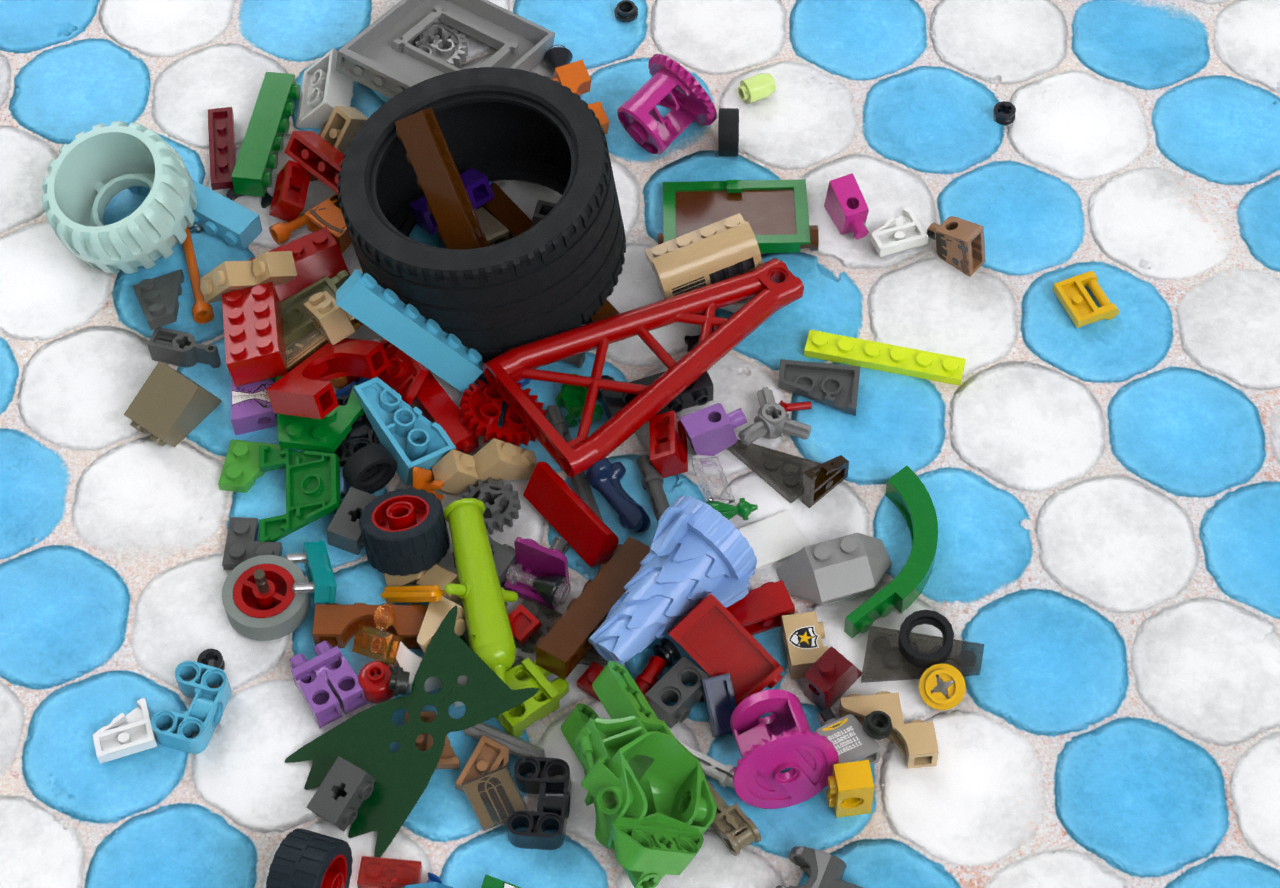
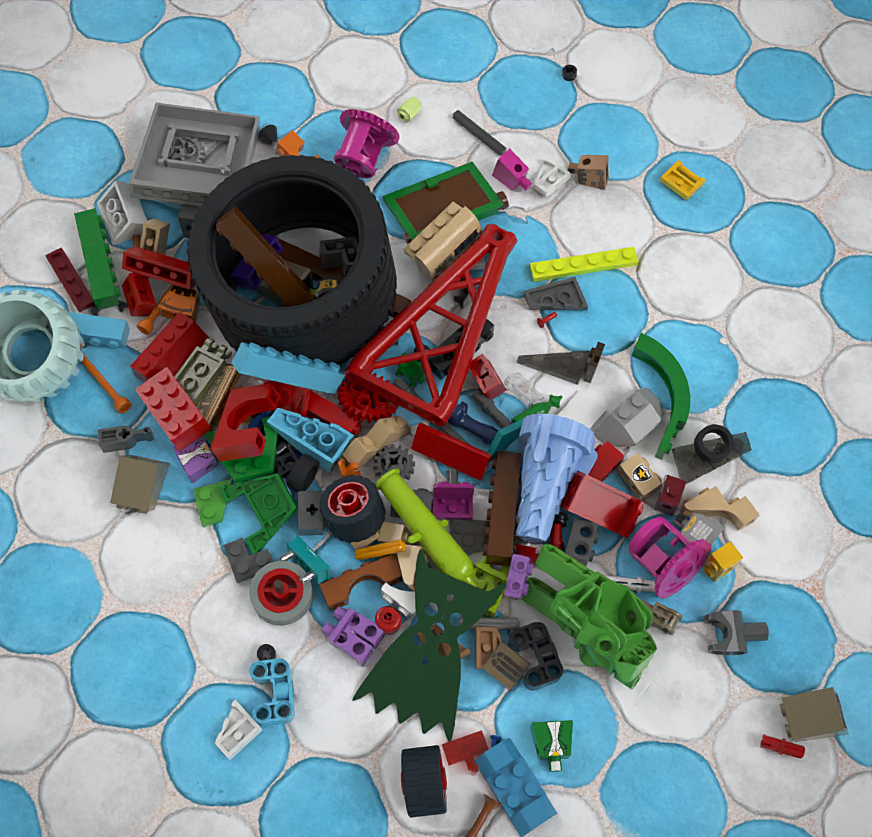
camera: 30 degrees left, 10 degrees up
dark grey wing [133,269,185,330] -> none
tan arch [200,251,297,303] -> none
tan brick [303,291,356,345] -> none
dark grey brick [306,756,376,831] -> none
clear orange plate [352,605,402,665] -> none
pearl dark grey plate [388,667,410,696] -> none
piece [506,564,571,607] -> none
red tile [508,604,542,645] -> none
pearl dark grey plate [614,0,638,22] -> none
medium lavender torso [680,403,747,464] -> none
dark blue tile [700,673,737,737] -> none
black tyre [718,108,739,156] -> none
light grey bush [738,387,811,445] -> none
pearl dark grey plate [863,711,892,739] -> none
yellow gear [919,663,966,710] -> none
none -> dark grey axle [453,110,507,156]
none -> teal tile [487,419,523,461]
none -> medium lavender plate [504,554,534,600]

